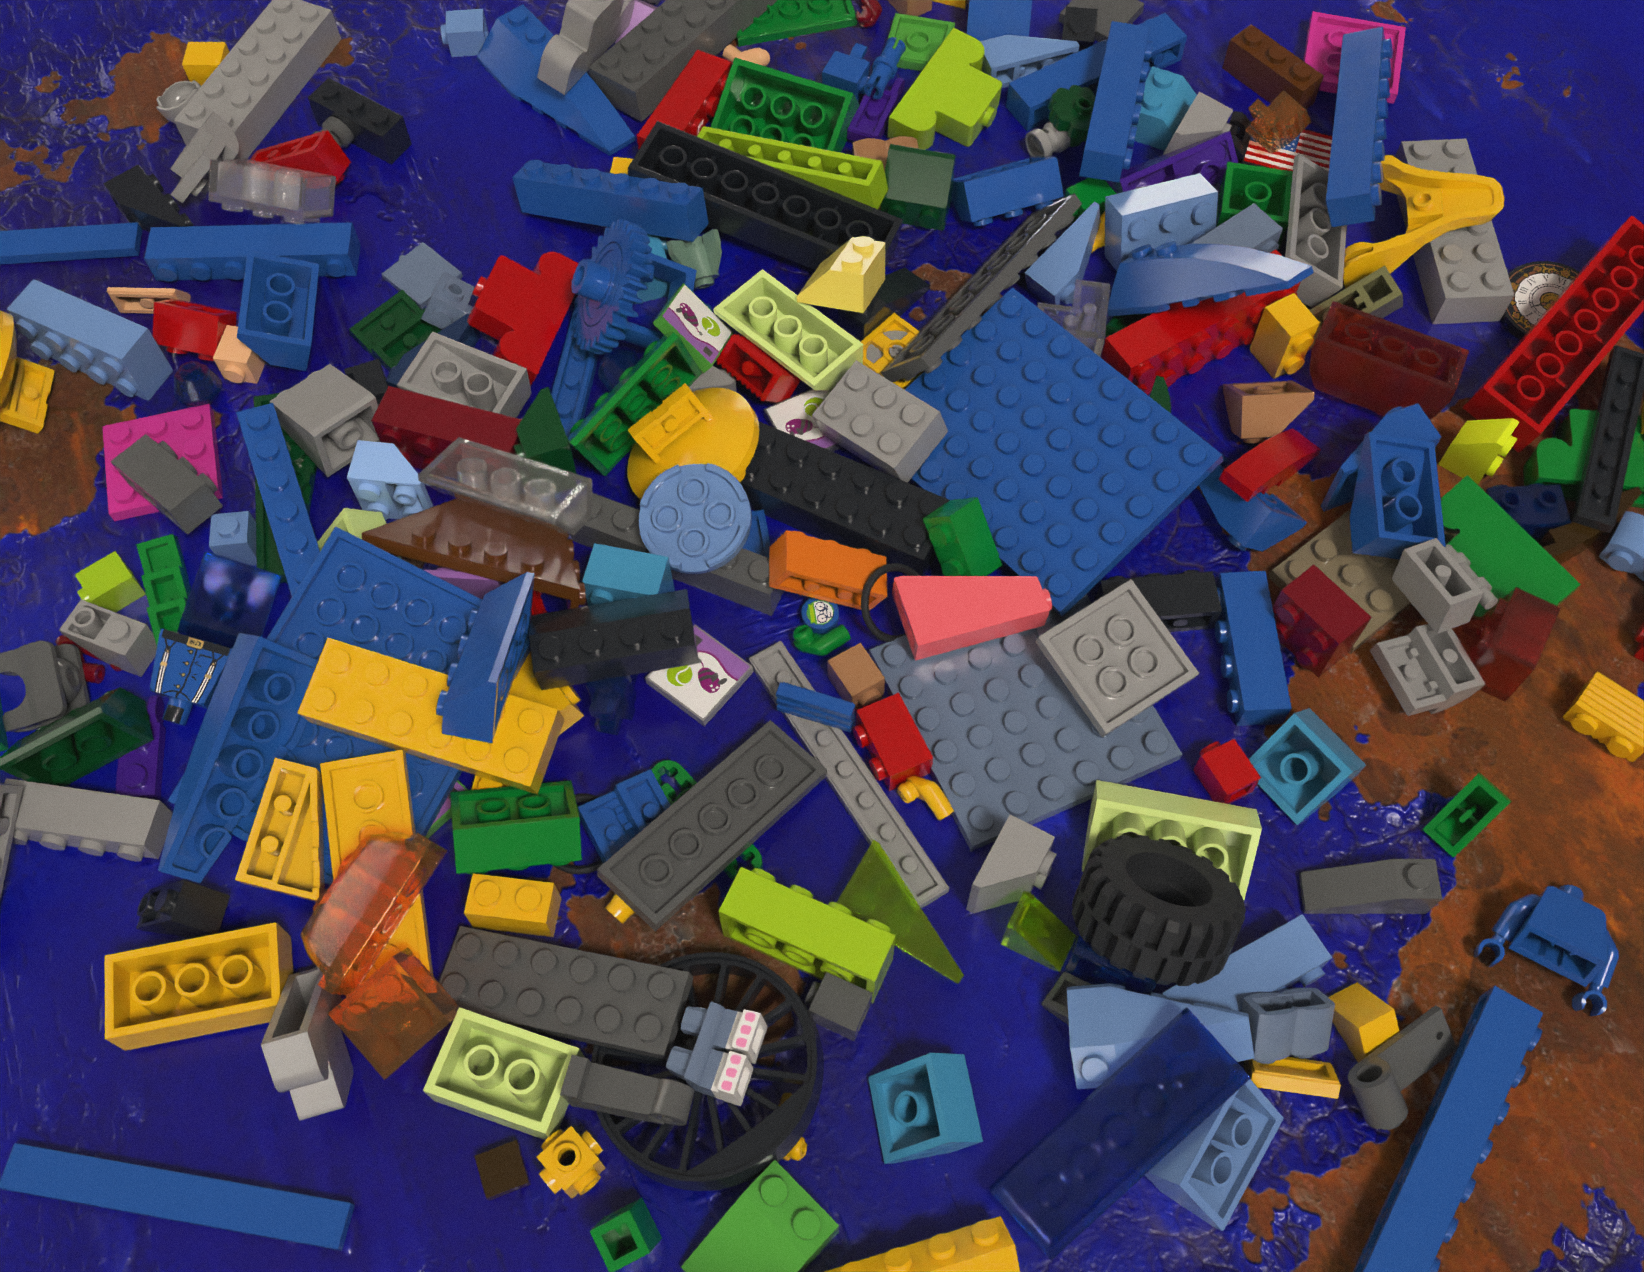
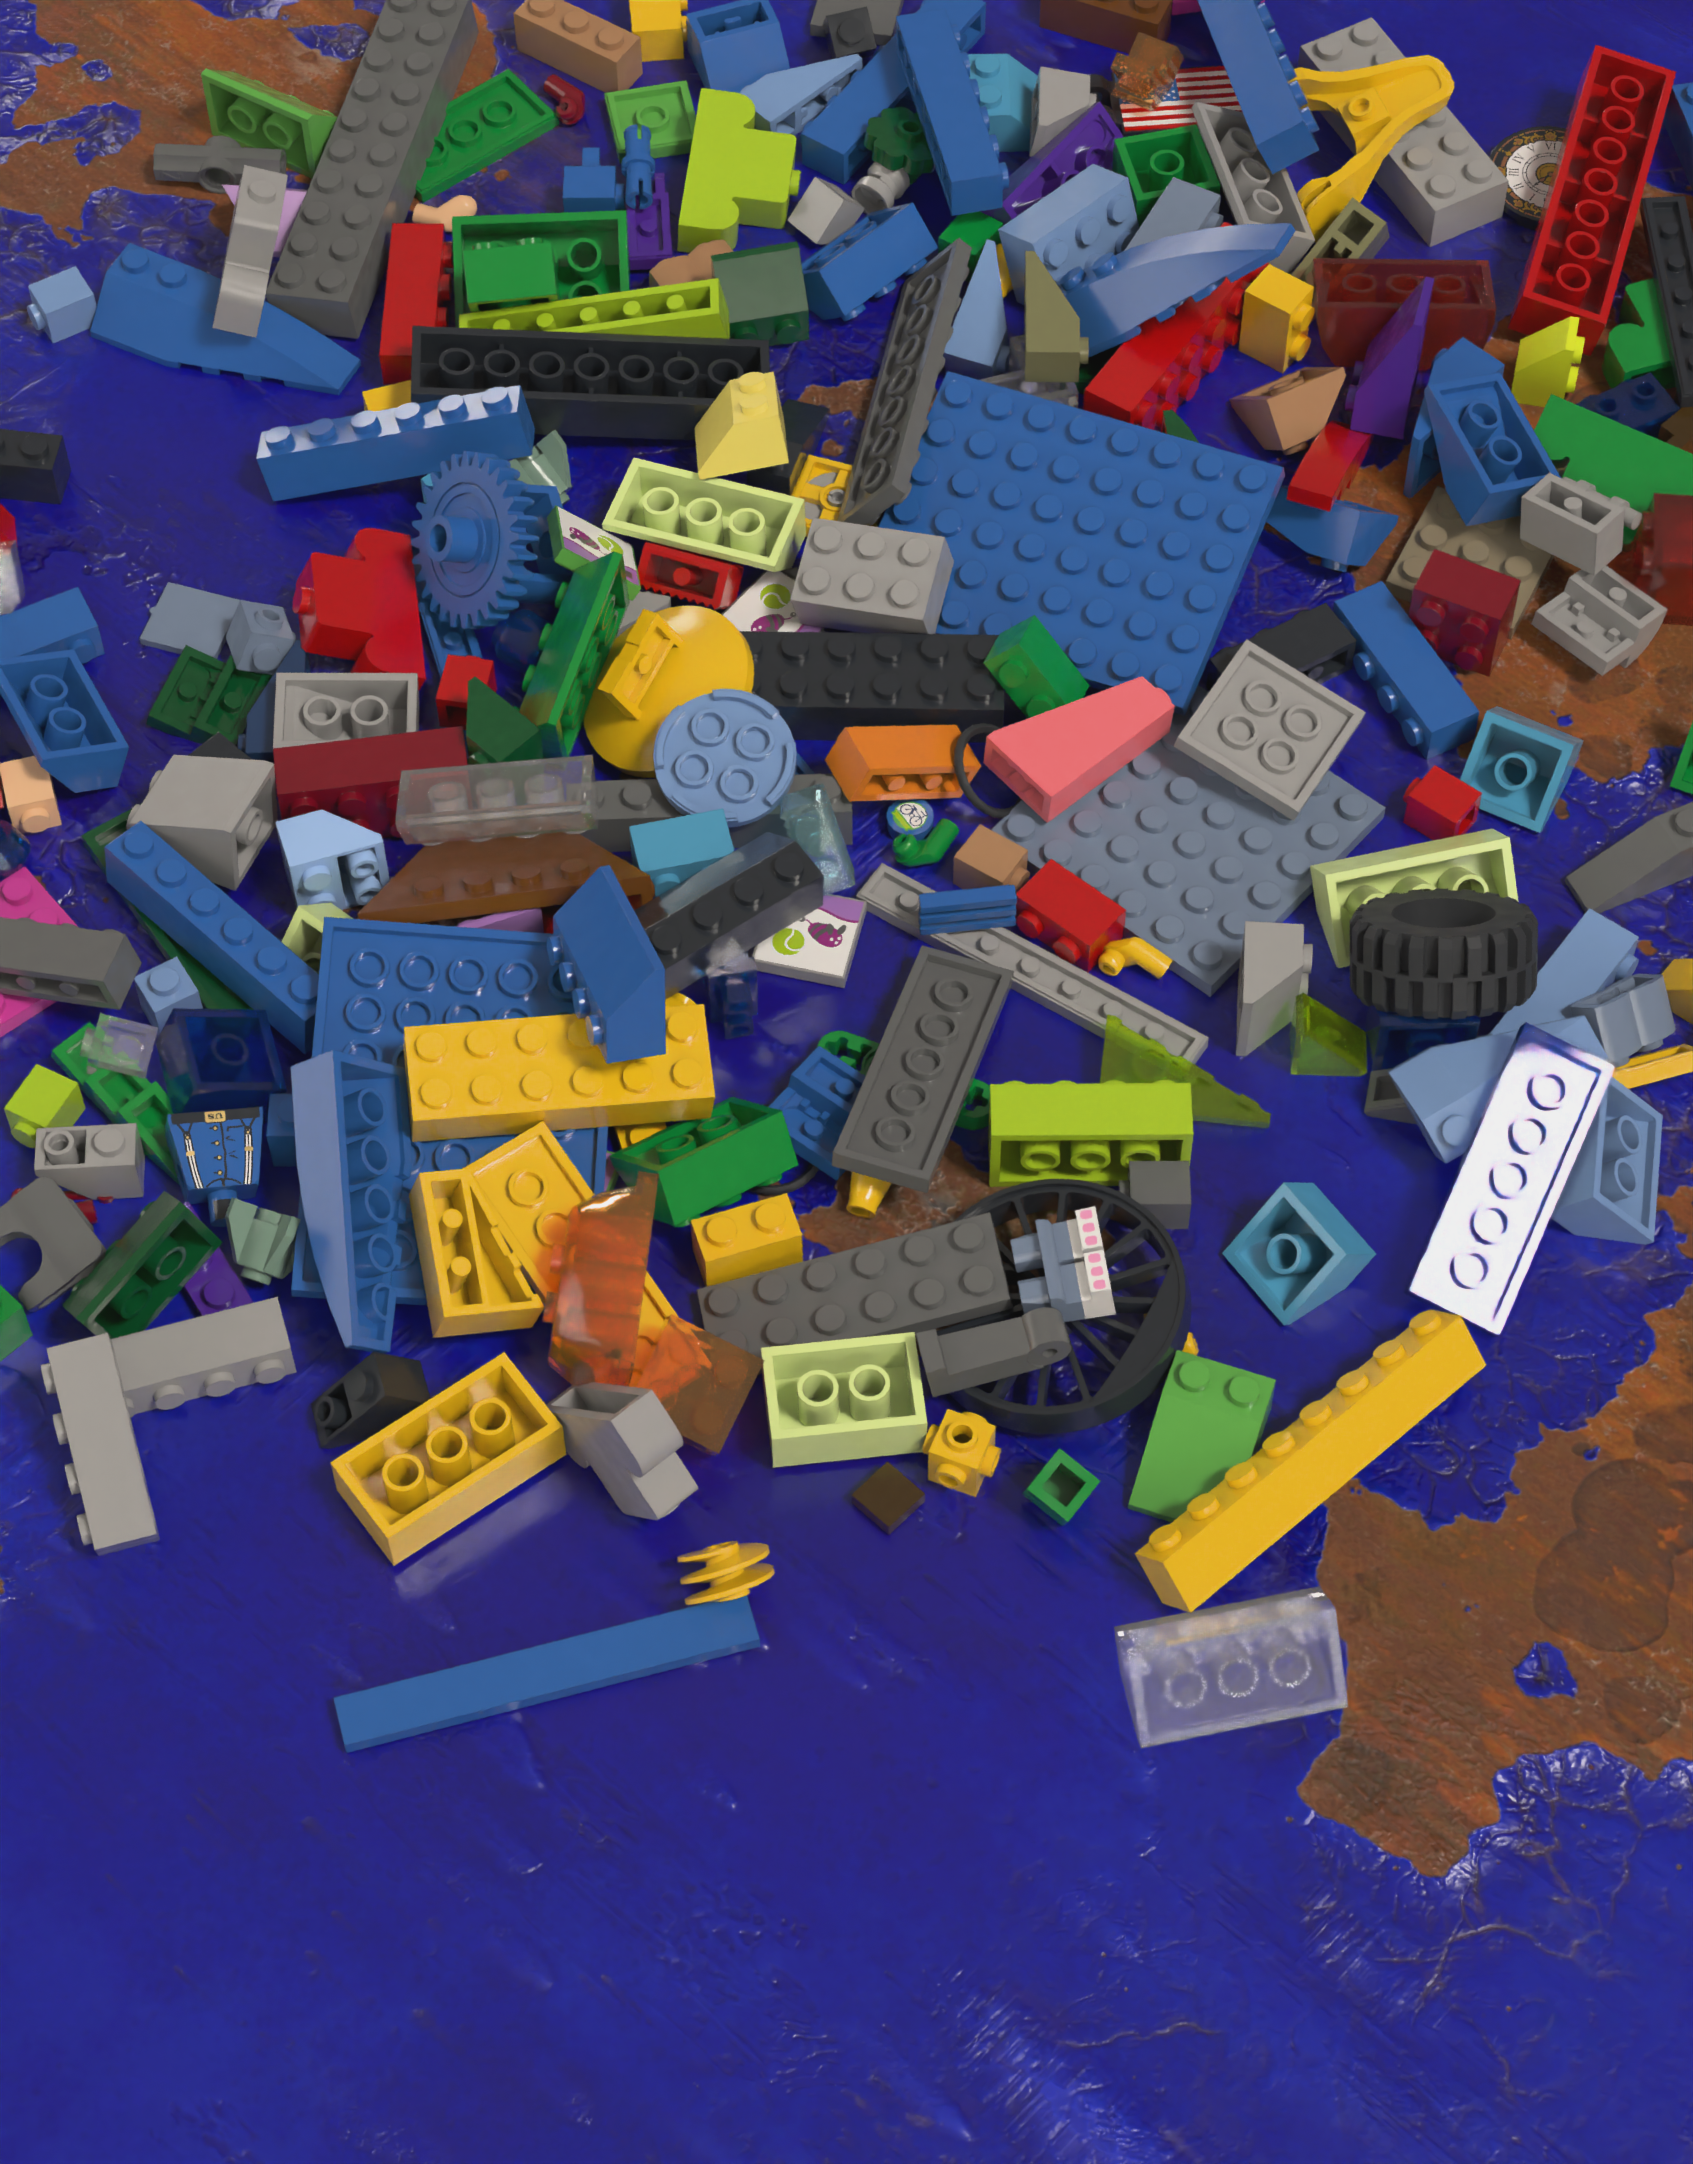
camera: 25 degrees left, 5 degrees down
none -> clear bracket [80,1013,158,1079]
none -> sand green brick [225,1197,301,1286]
none -> red brick [436,654,497,730]
none -> green brick [463,237,560,313]
none -> yellow piece [677,1541,775,1605]
none -> clear light blue brick [780,783,855,896]
none -> light grey brick [787,177,865,245]
none -> olive slope [1024,251,1089,382]
none -> dark purple slope [1345,277,1435,439]

